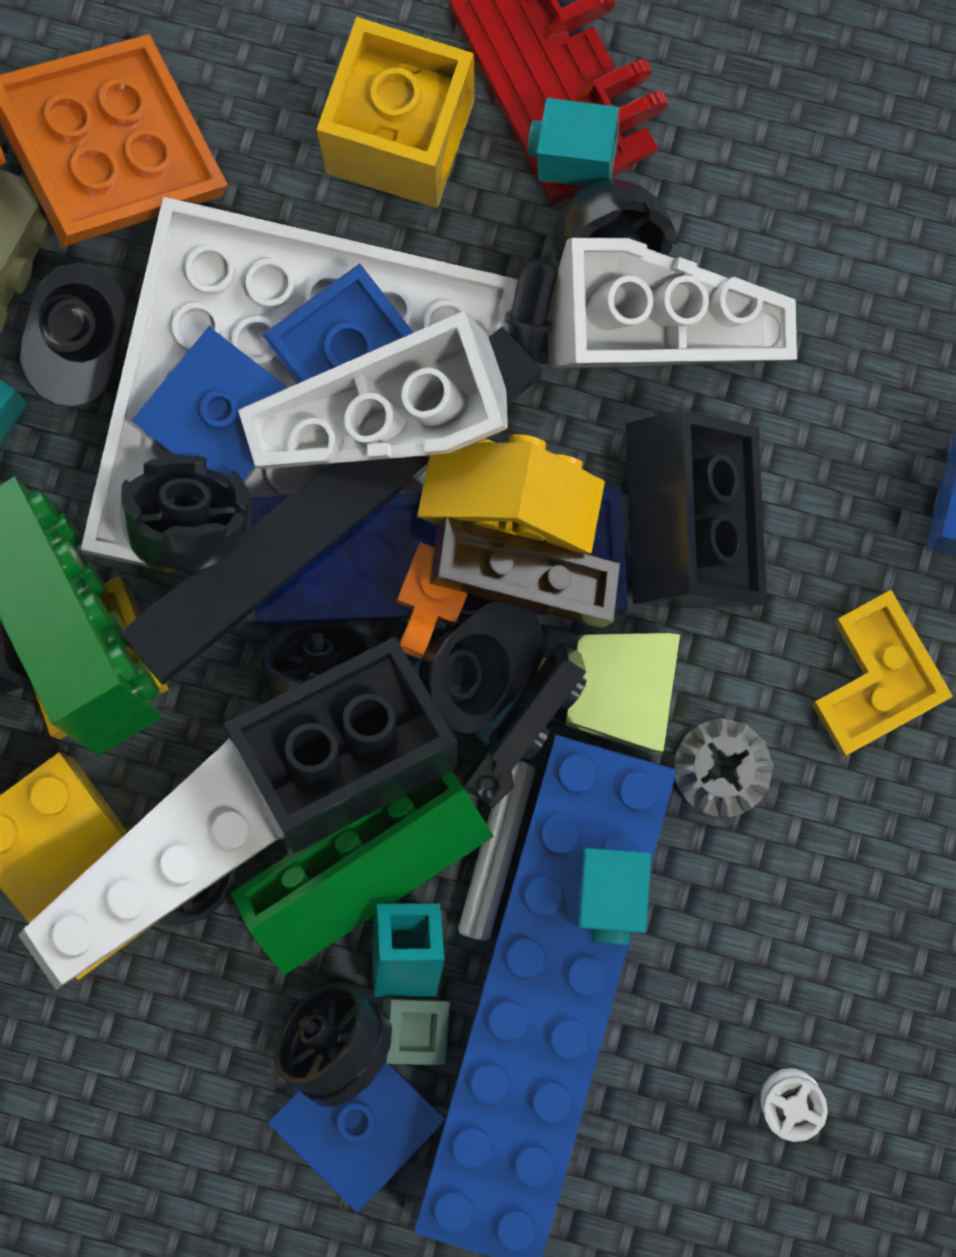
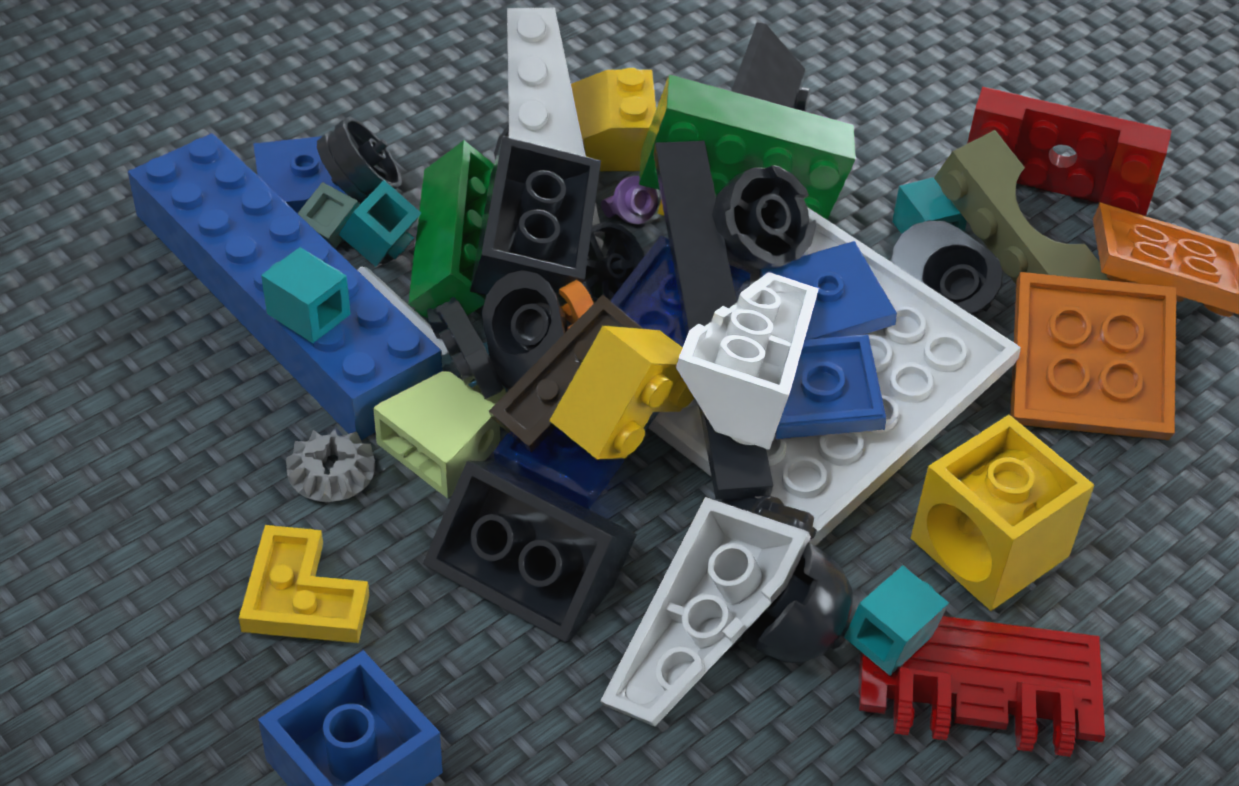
camera: 120 degrees right, 35 degrees down
white wheel [760,1068,828,1142] -> none
none -> medium lavender plate [601,176,658,224]

